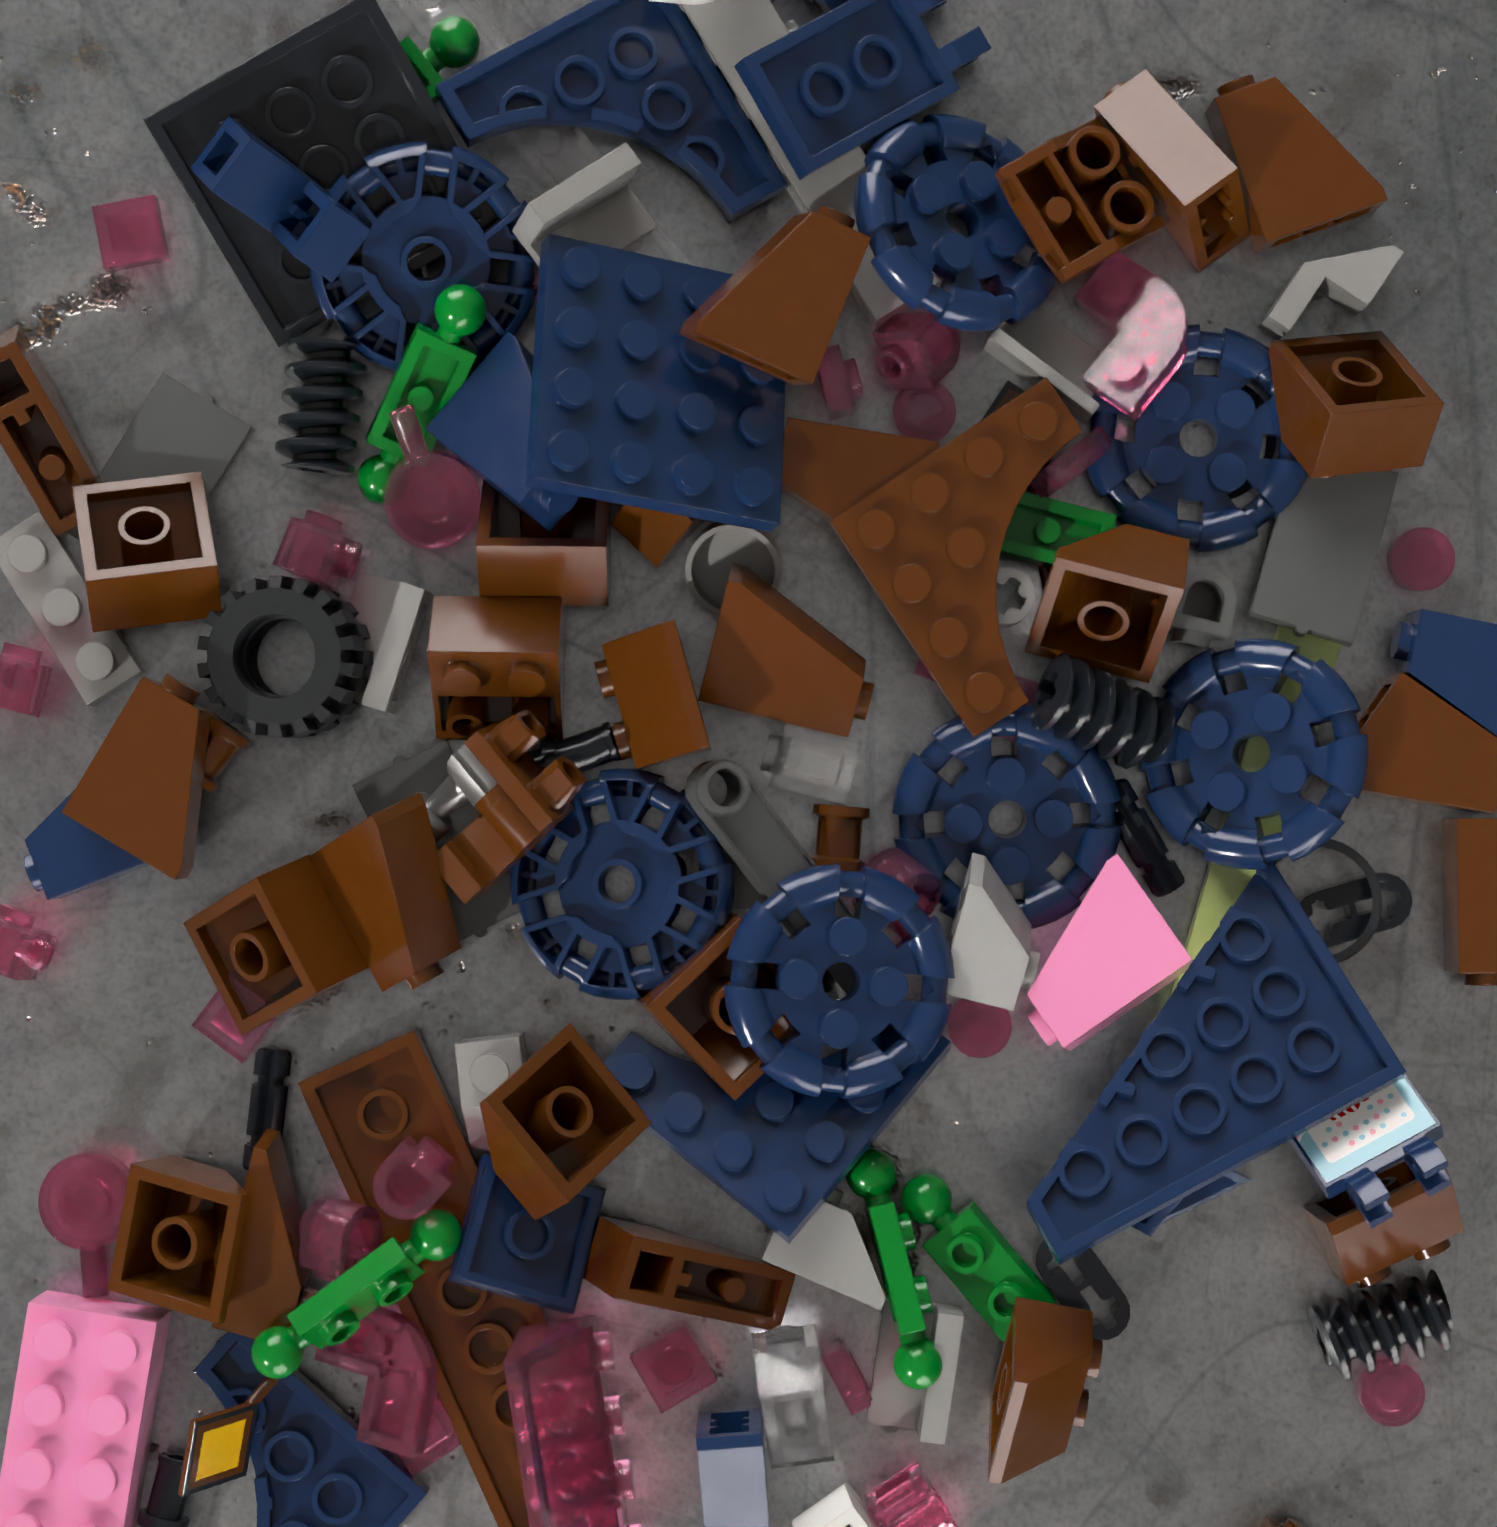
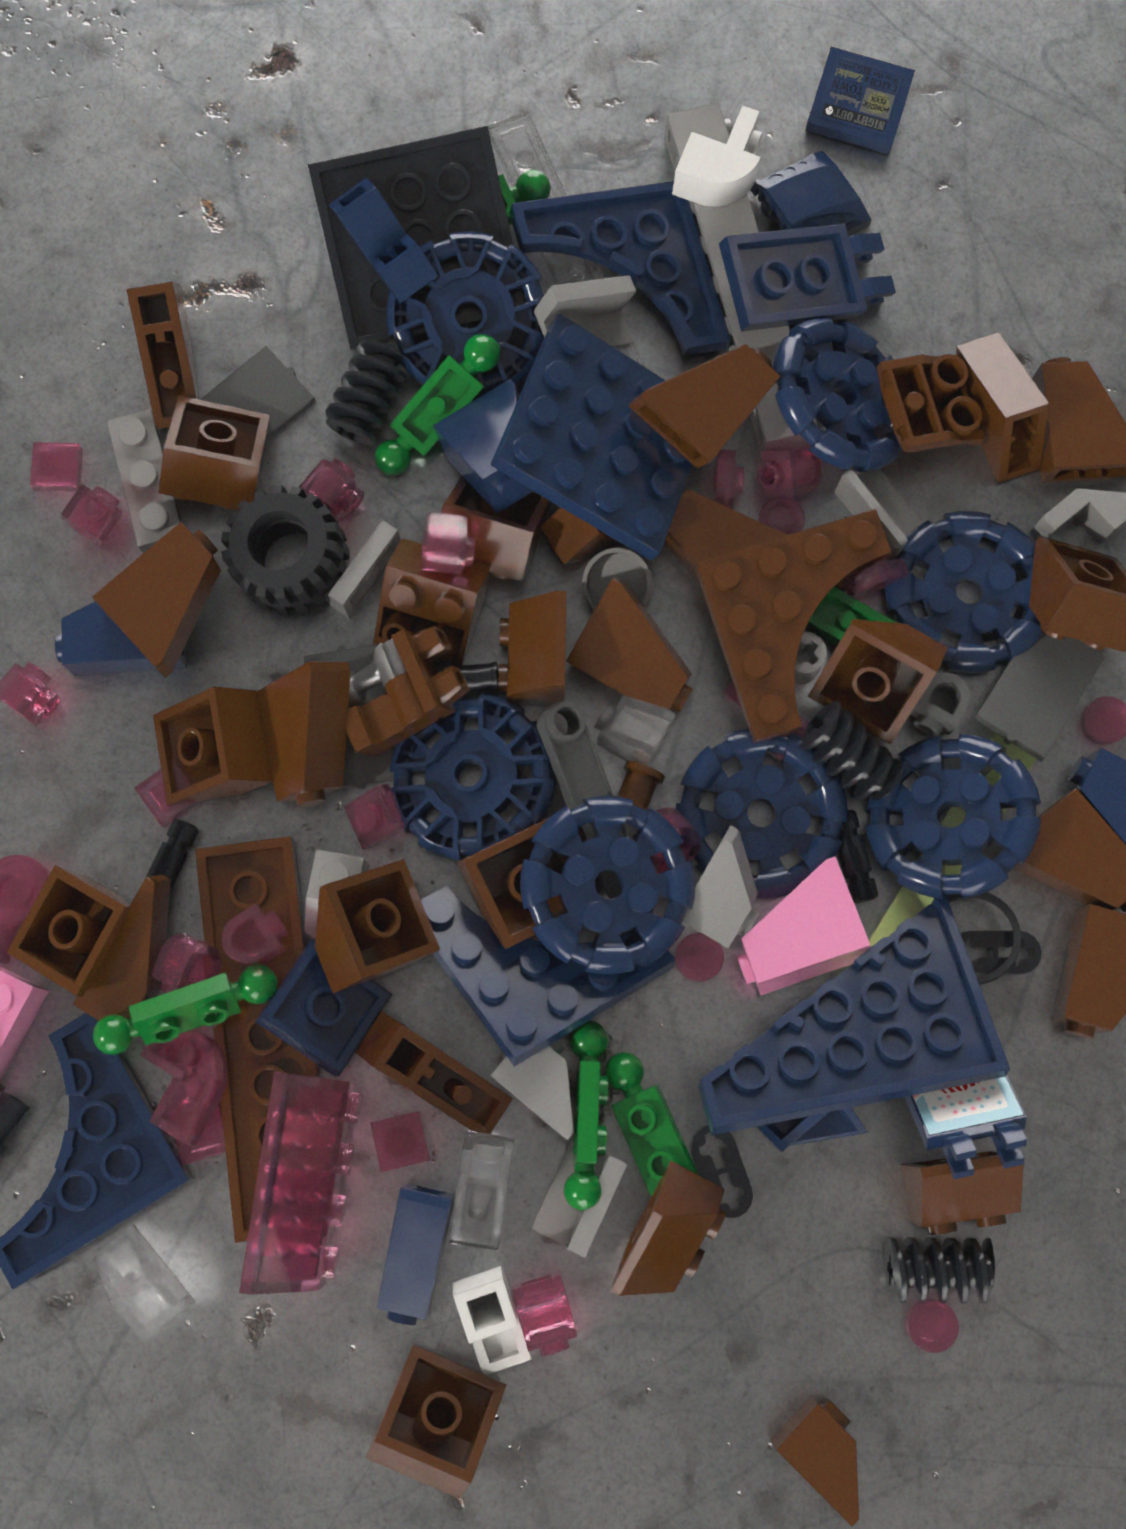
camera: 10 degrees right, 10 degrees down
clear pink tile [92,194,170,272] -> none
piece [178,1348,305,1497] -> none
reddish brown bush [203,708,252,793] -> none
clear pink piece [383,405,481,549] -> none
clear pink tile [820,1337,873,1416] -> none
clear pink plate [1074,252,1188,421] -> none
none -> clear pink plate [343,784,406,849]
none -> clear pink plate [421,512,475,575]

